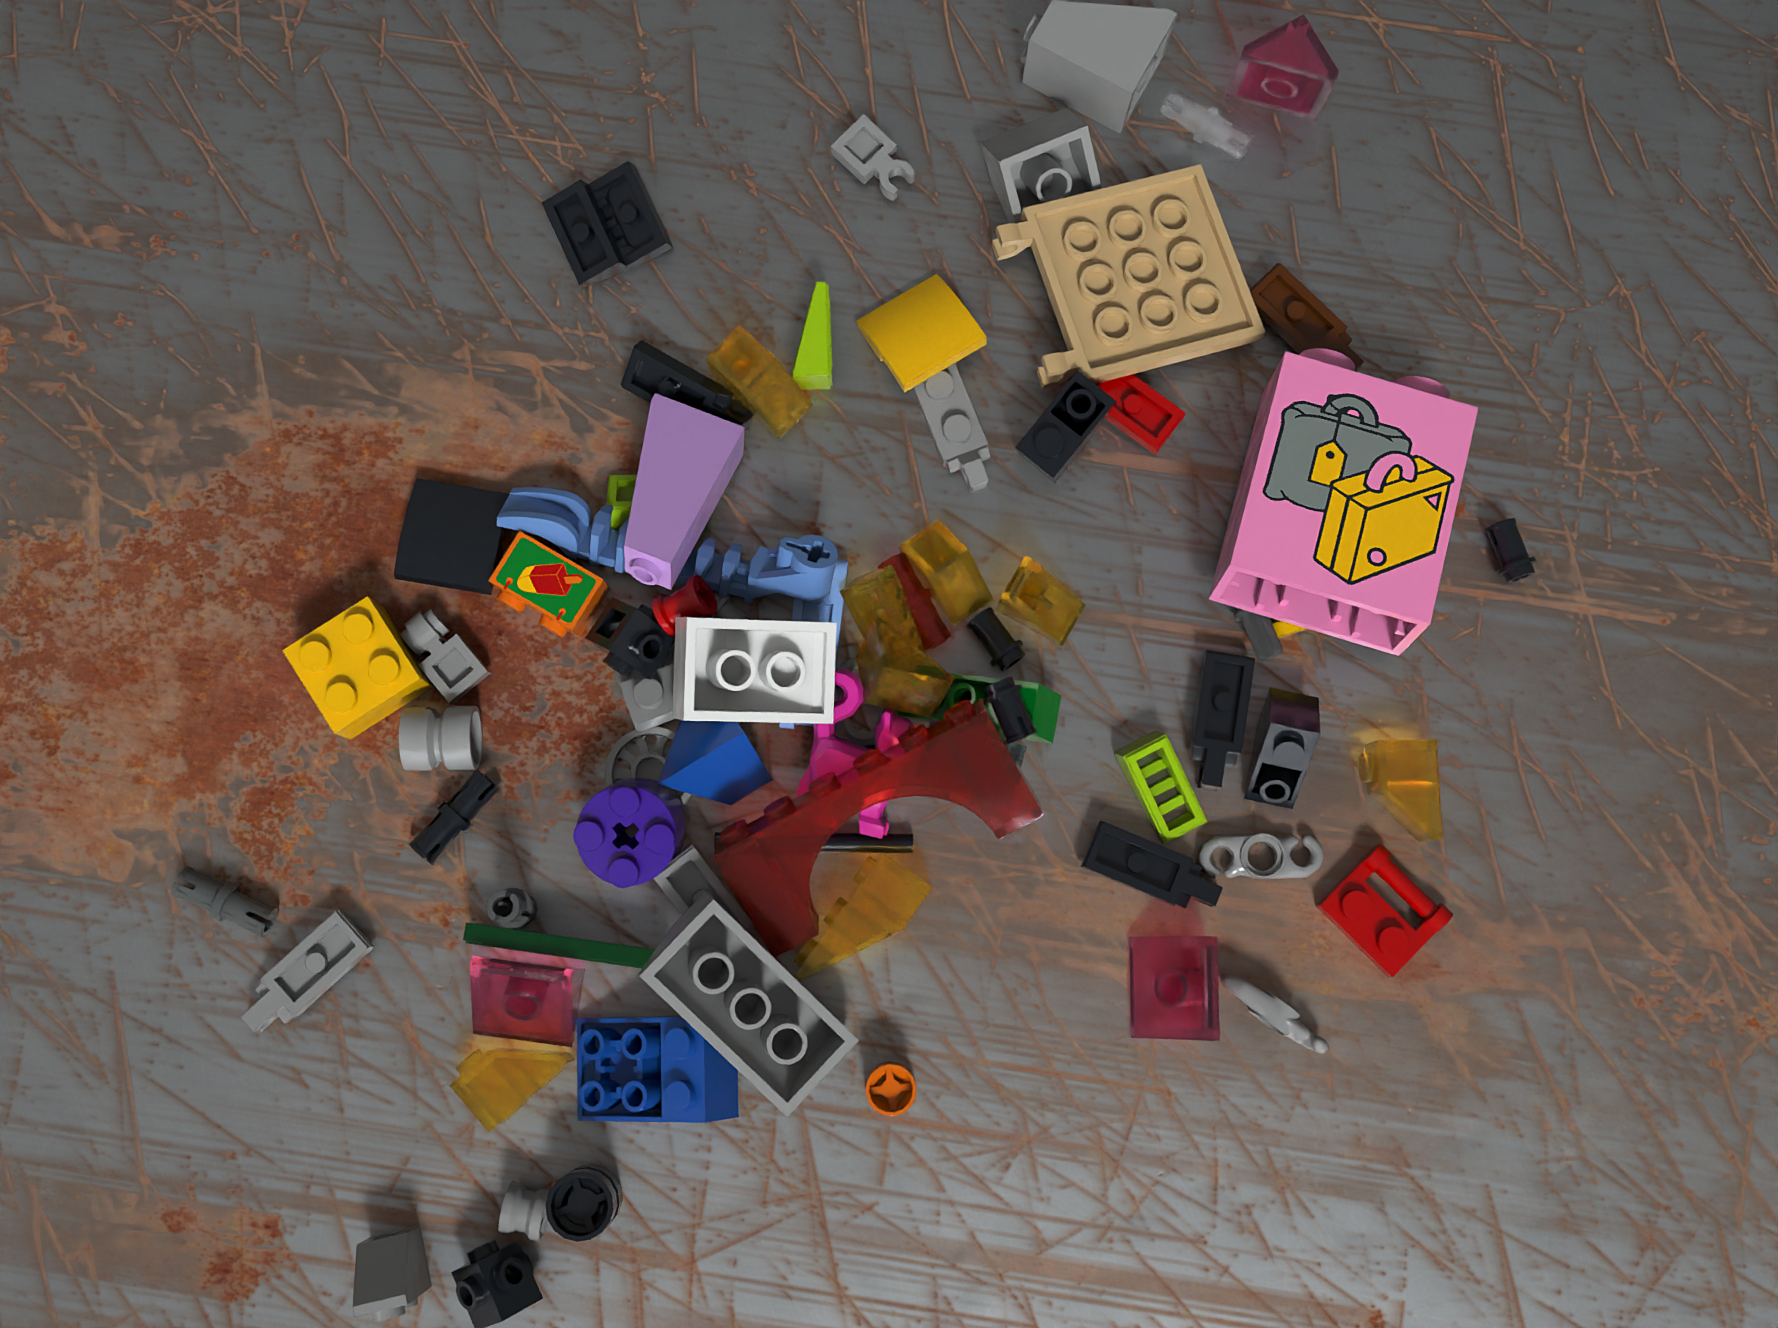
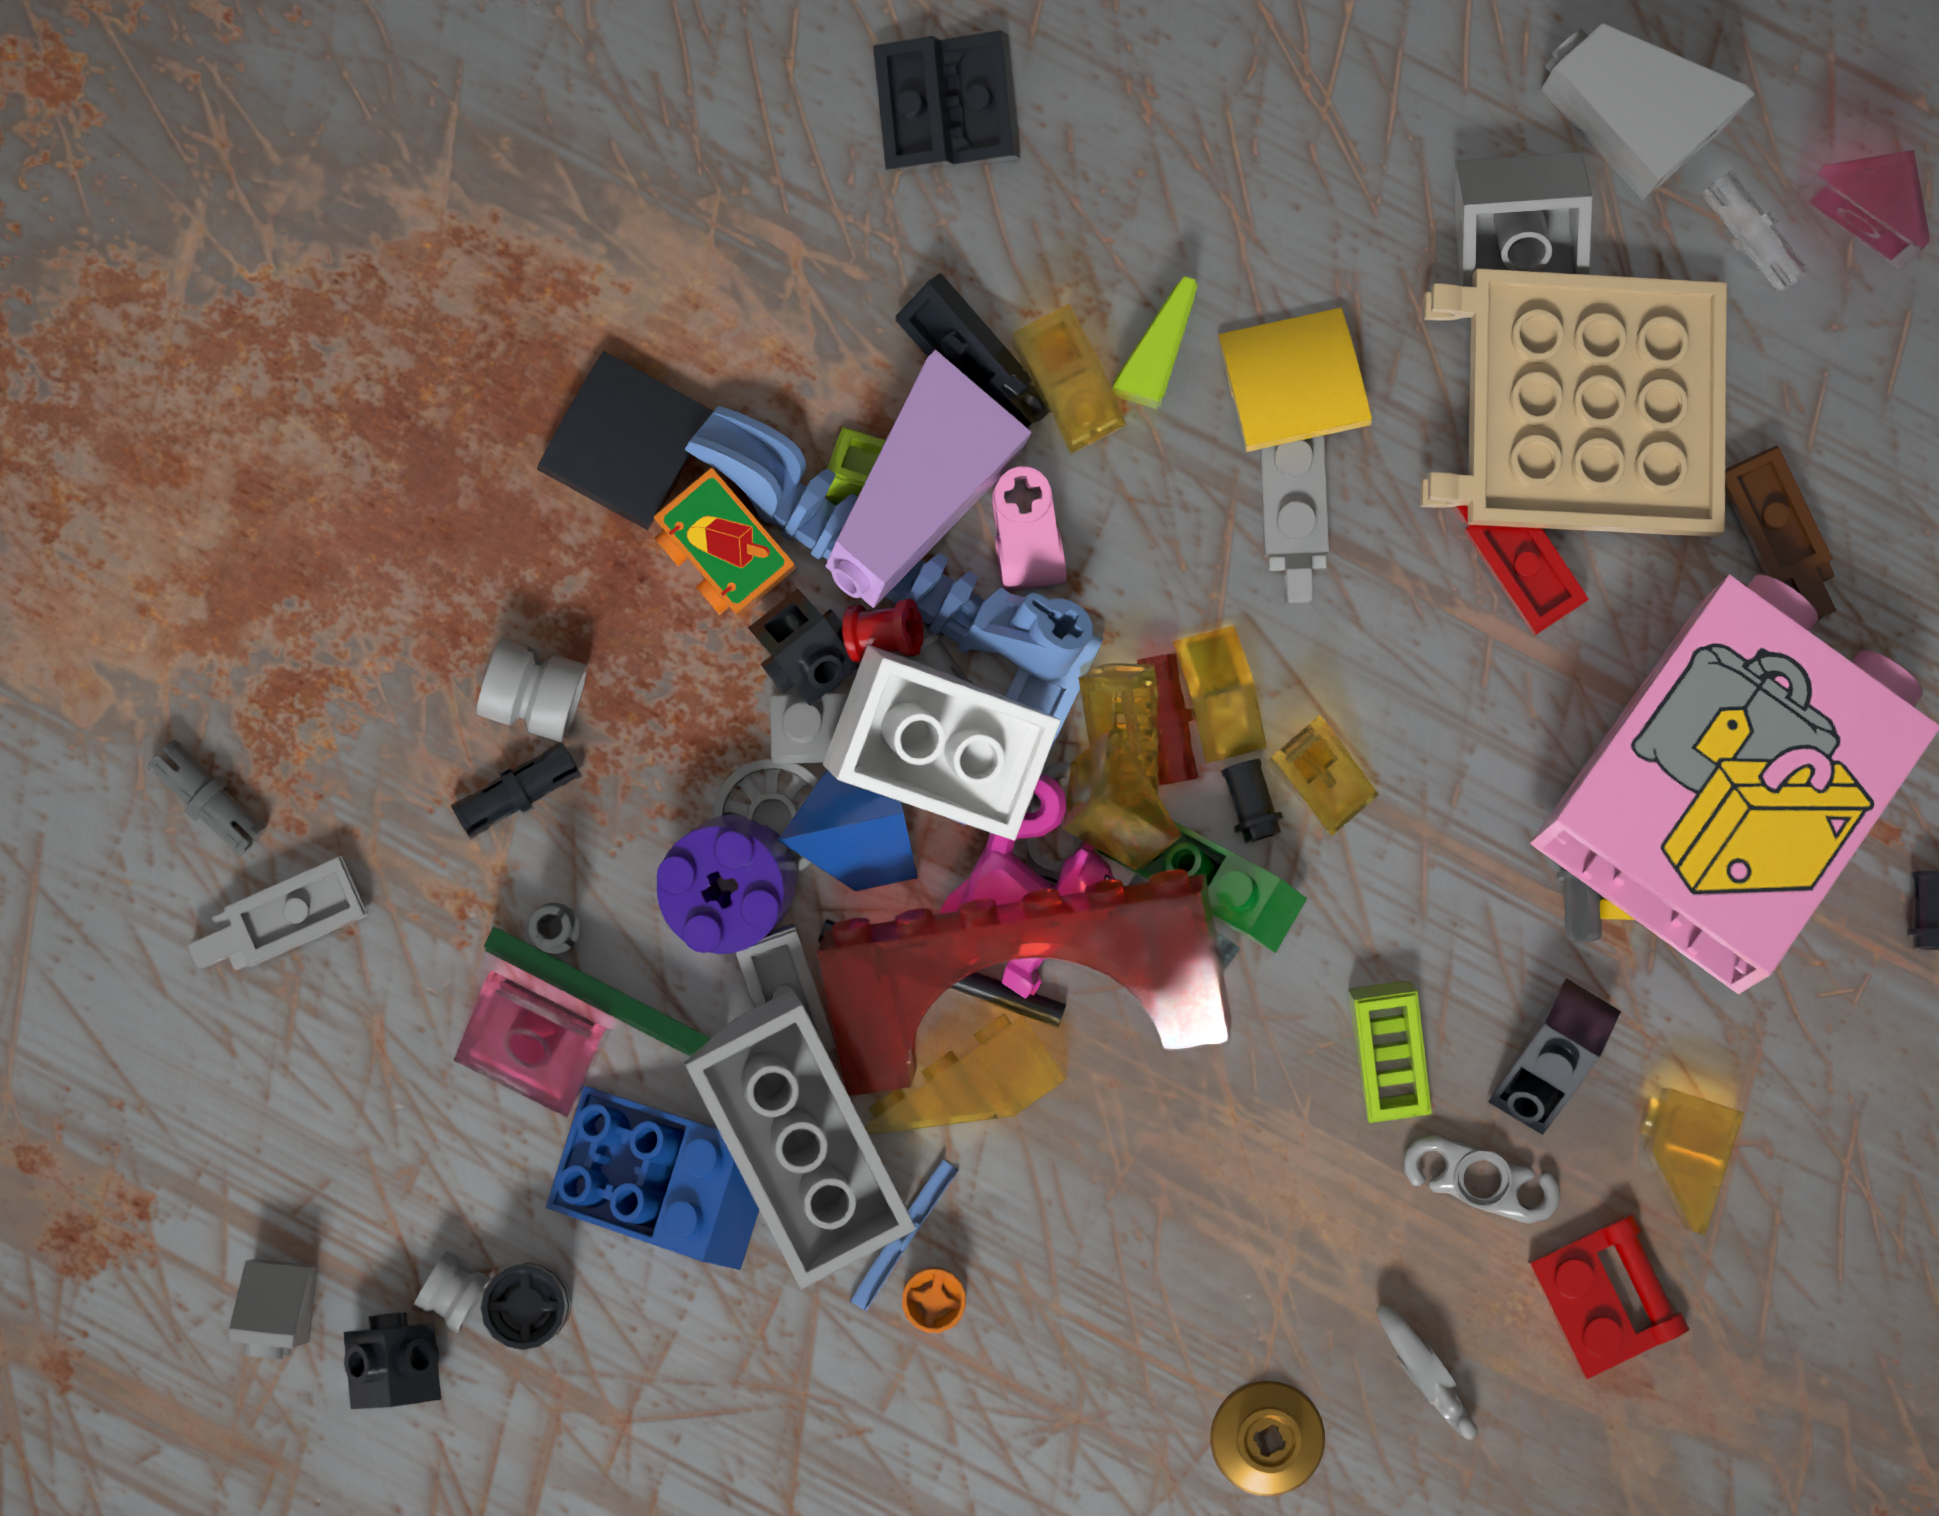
camera: 20 degrees right, 5 degrees up
yellow brick [282,596,434,740] -> none
light grey plate [400,609,491,704] -> none
clear yellow slope [449,1048,575,1132] -> none
light grey plate [830,114,915,201] -> none
black pin [984,676,1038,745] -> none
black slope [1015,371,1116,483] -> none
black hinge [1081,820,1223,908] -> none
clear pink slope [1129,936,1220,1041] -> none
black hinge [1189,650,1255,791] -> none
none -> medium blue piece [850,1159,959,1311]
none -> bright pink piece [992,466,1067,592]
none -> pearl gold piece [1210,1381,1325,1496]

